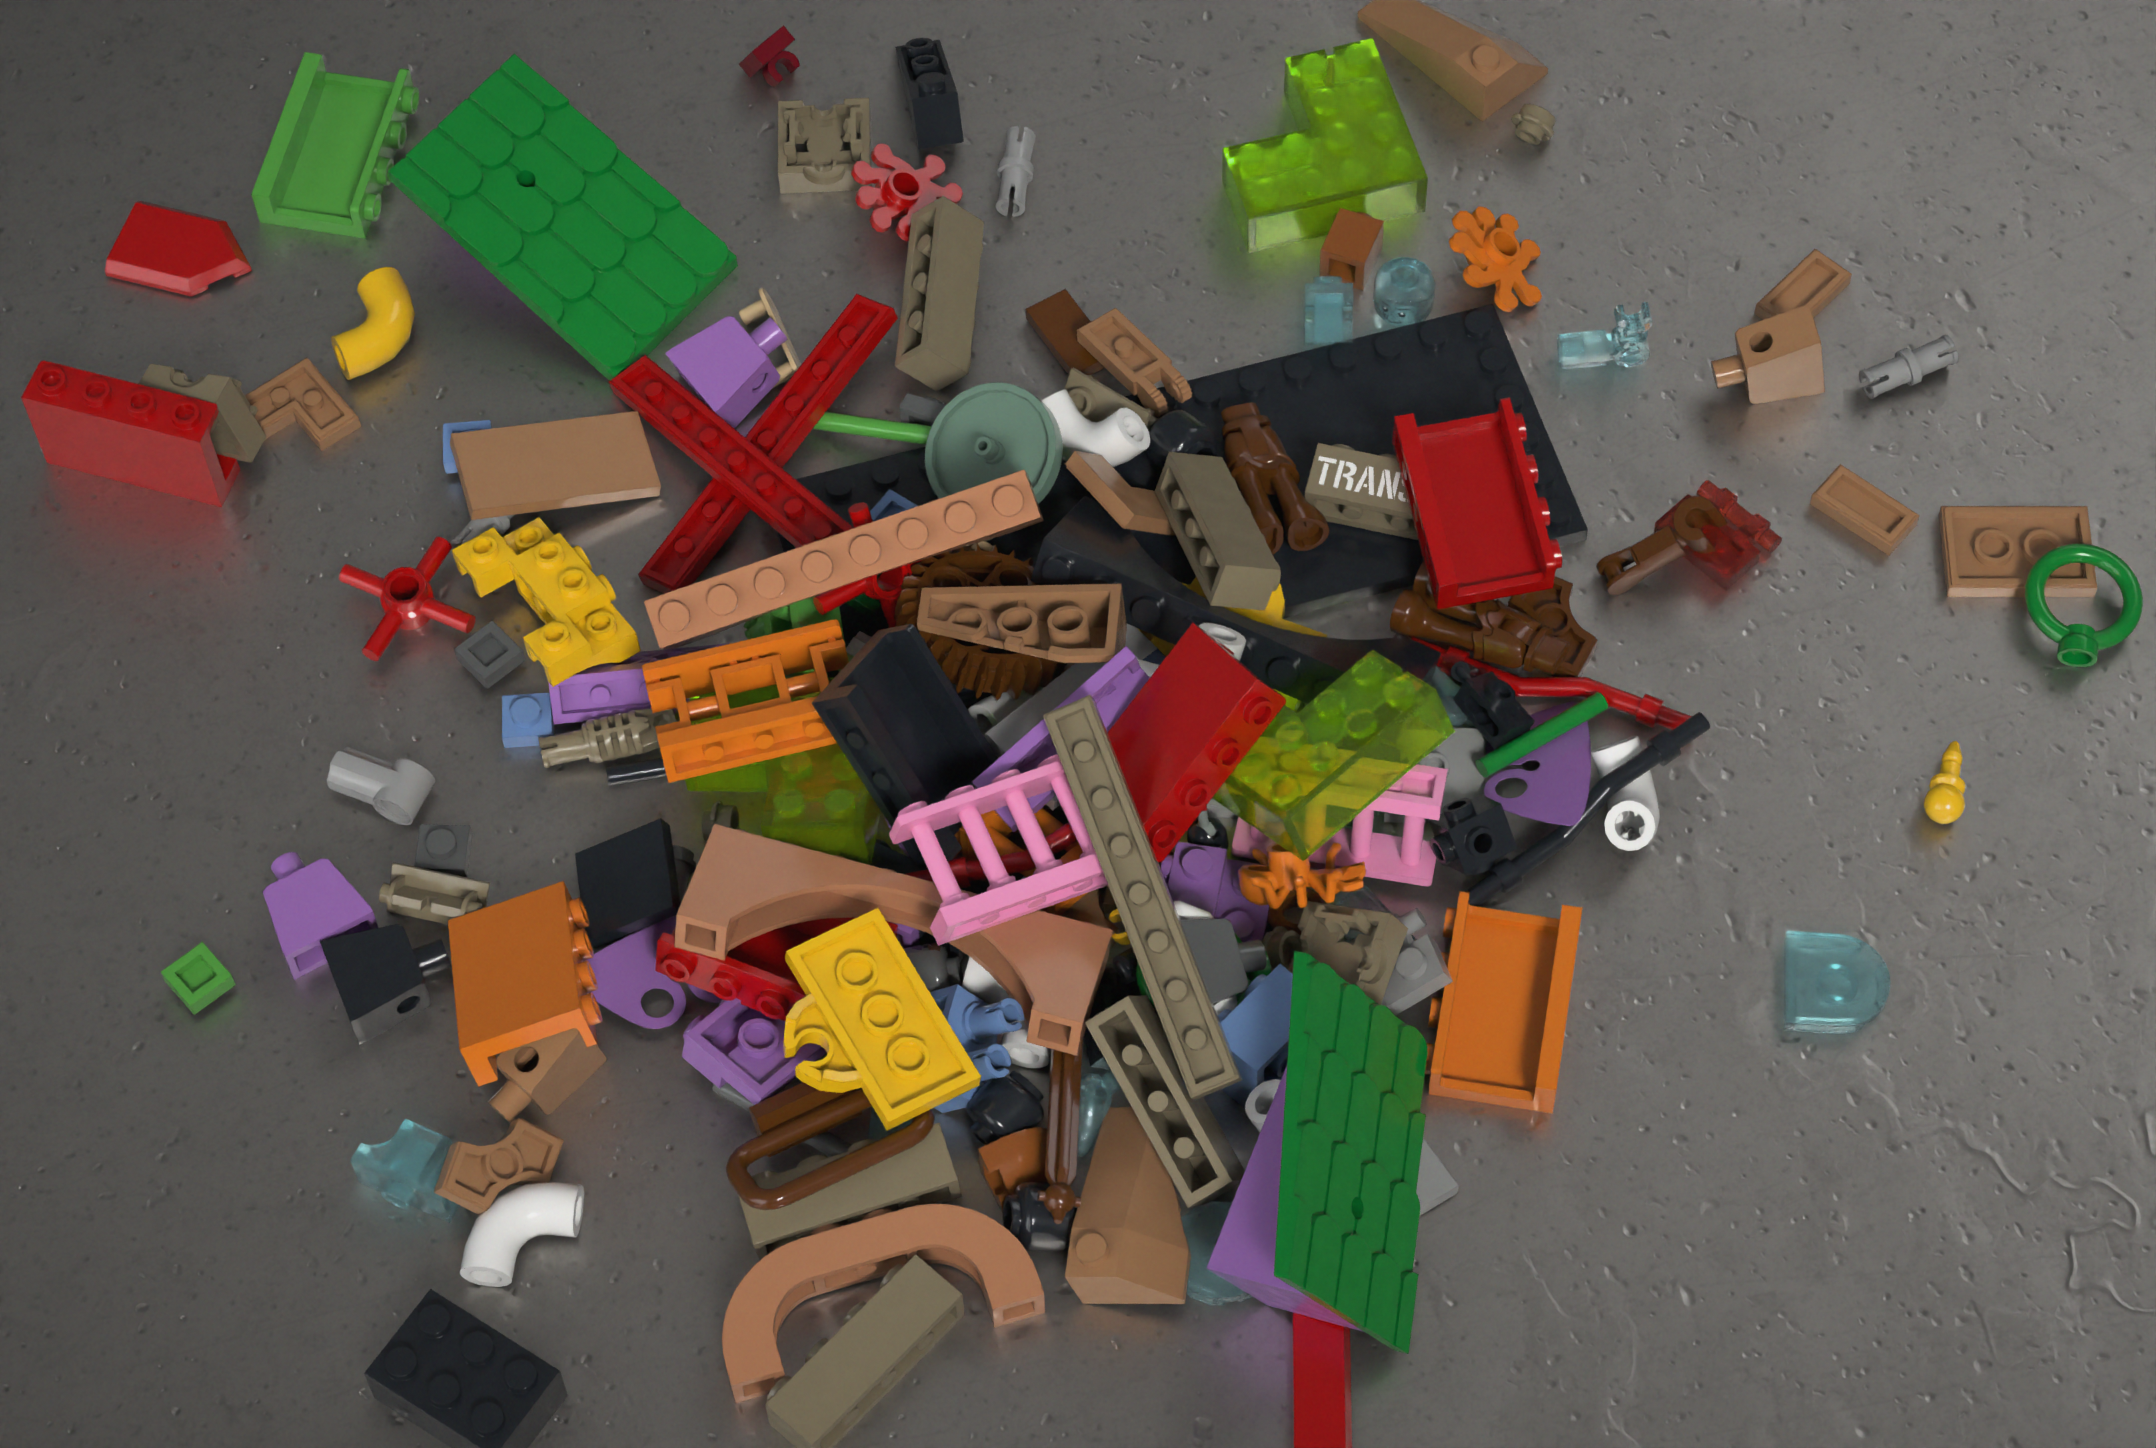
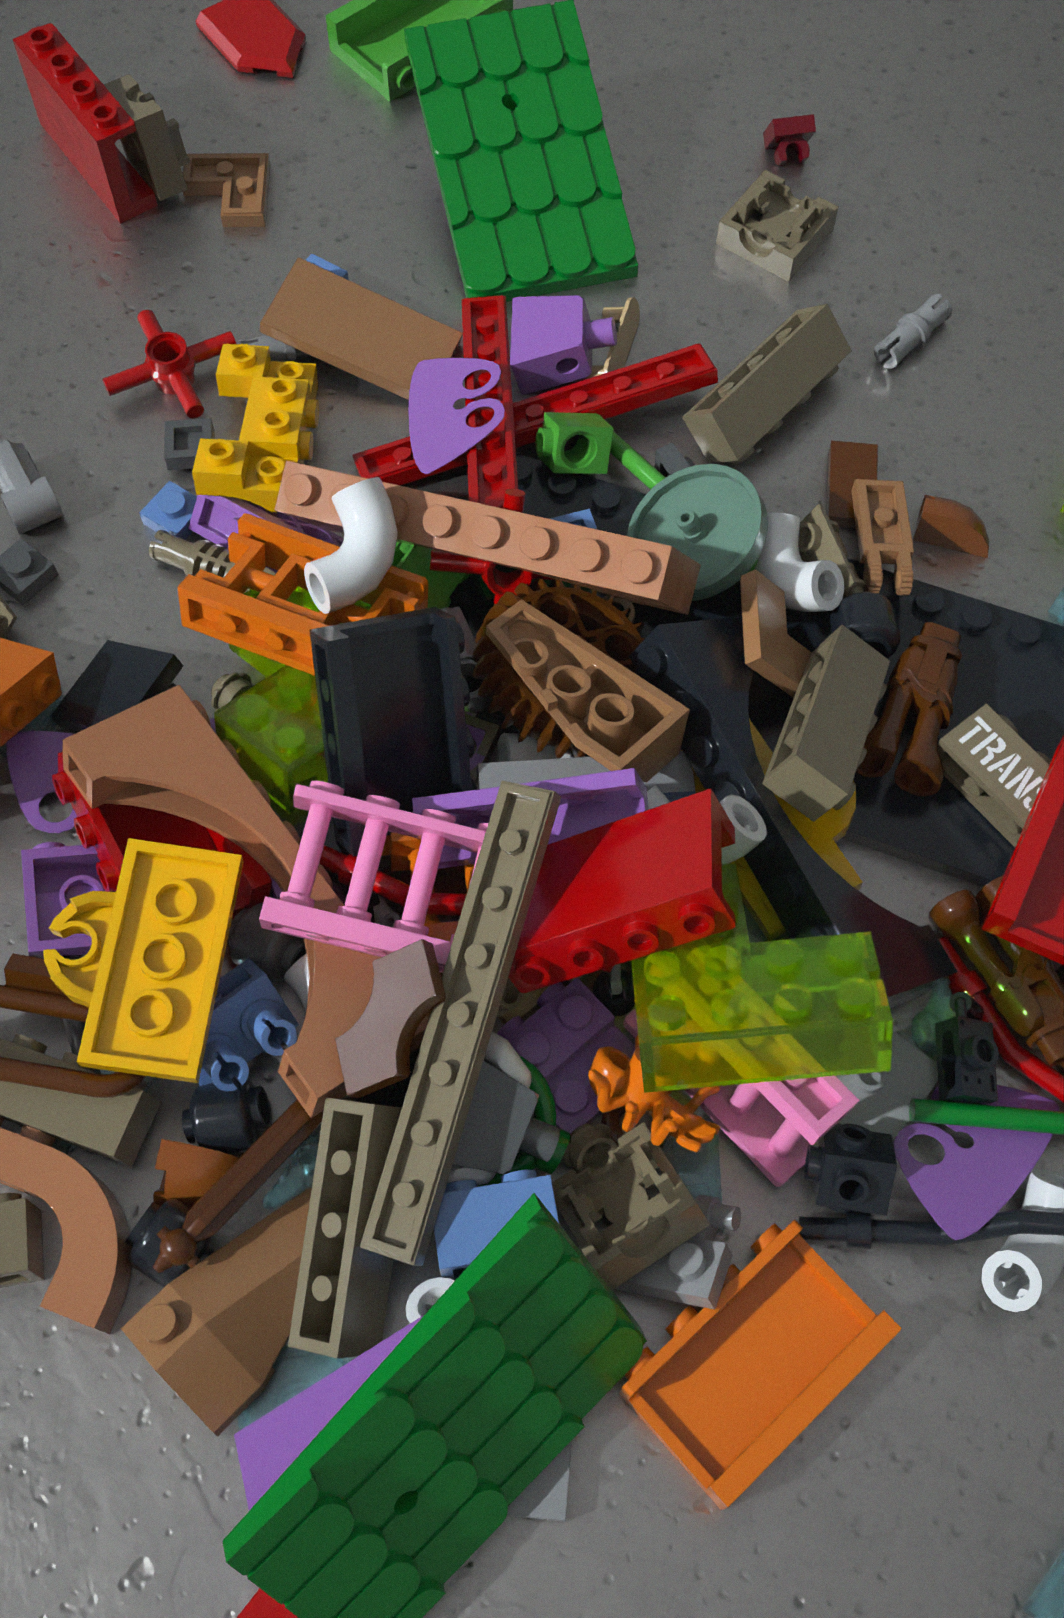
camera: 35 degrees right, 5 degrees up
yellow cylinder [331,267,415,380] -> none
red animal [851,143,963,242] -> none
black slope [895,38,964,149] -> none
none -> white cylinder [304,477,398,614]
none -> tile [335,939,446,1098]
none -> medium lavender piece [408,358,505,474]
none -> bright green brick [535,412,613,474]
none -> dark orange brick [913,495,990,558]

